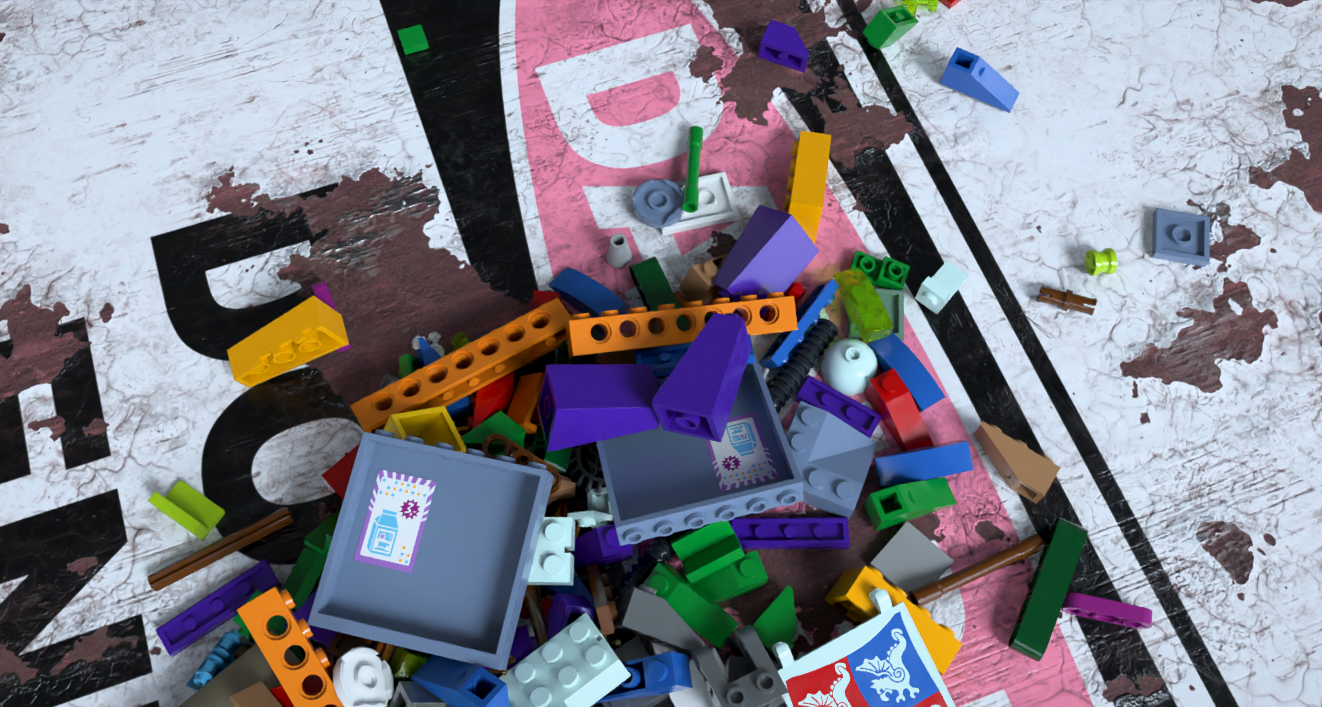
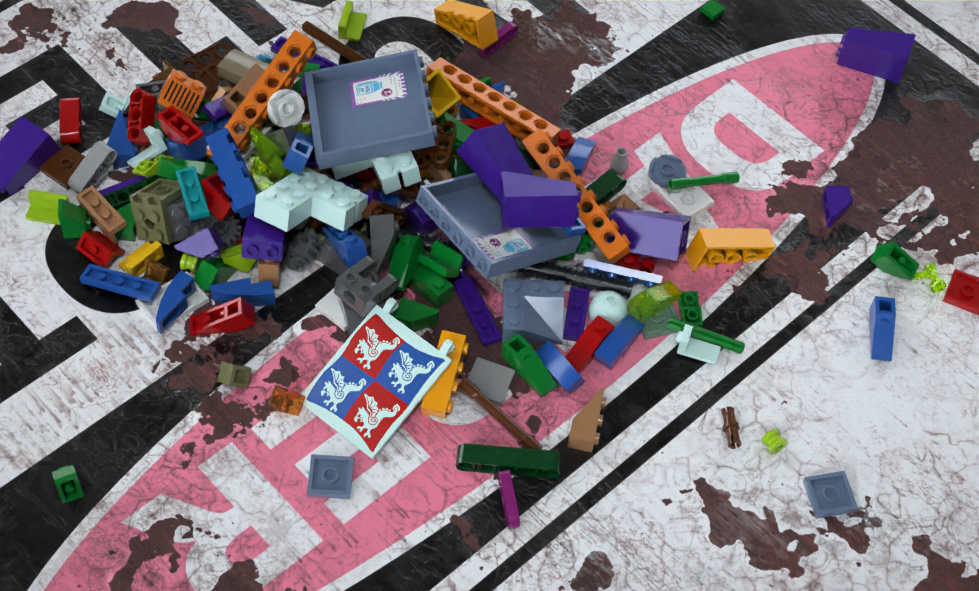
camera: 65 degrees right, 10 degrees down
none -> green axle [667,317,745,354]

